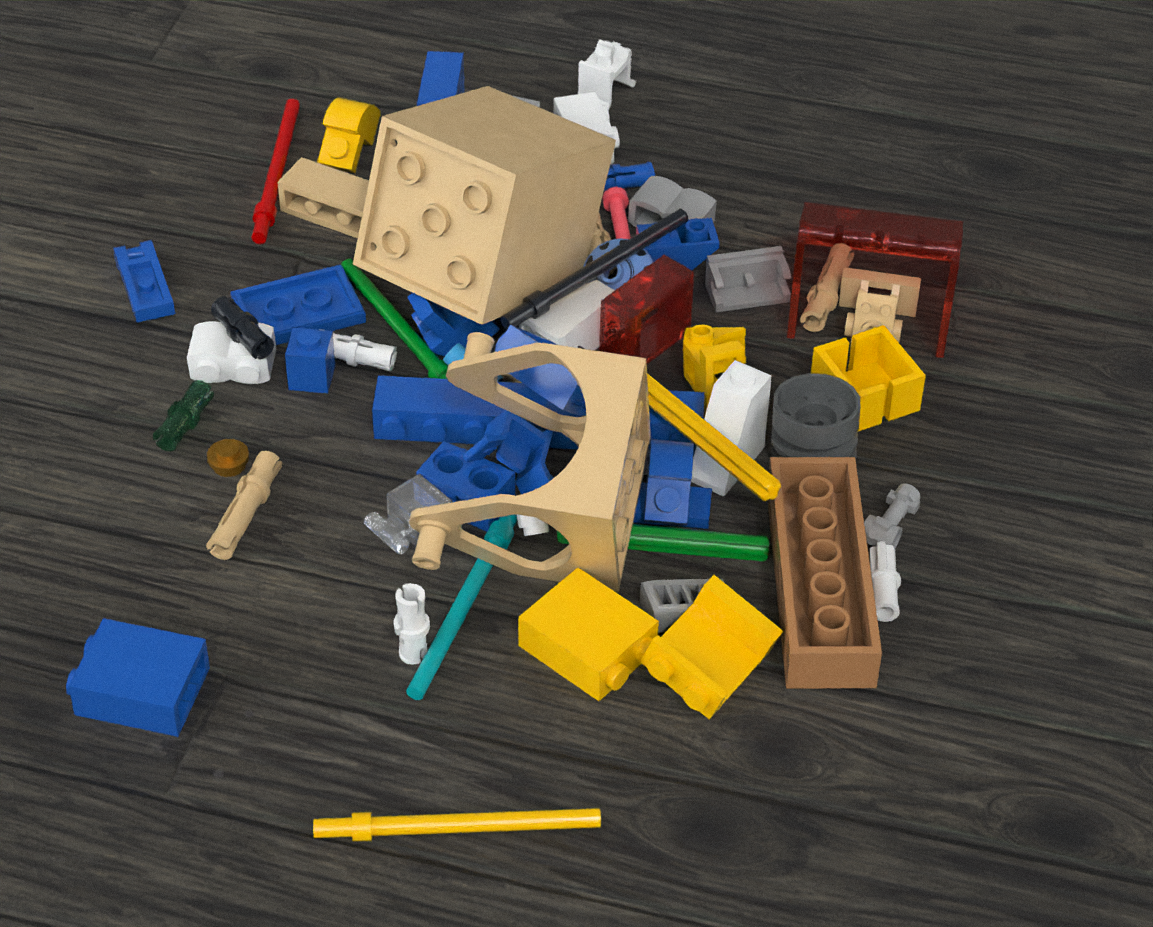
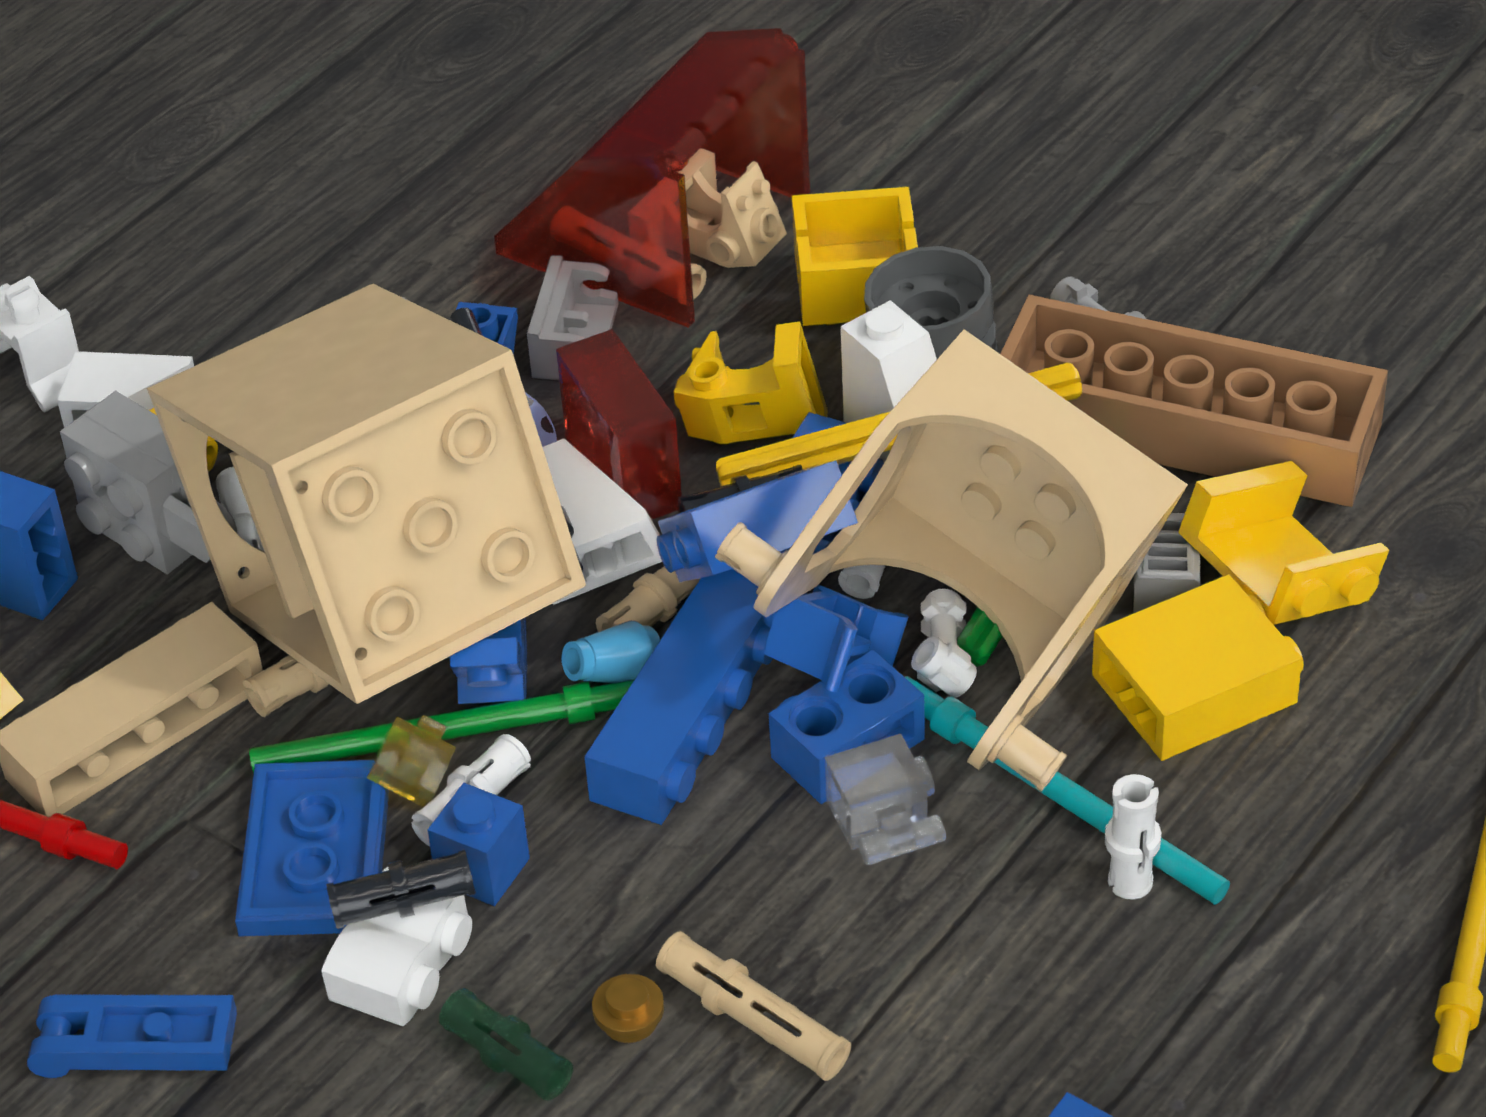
camera: 65 degrees left, 0 degrees up
none -> clear yellow tile [367,714,456,807]

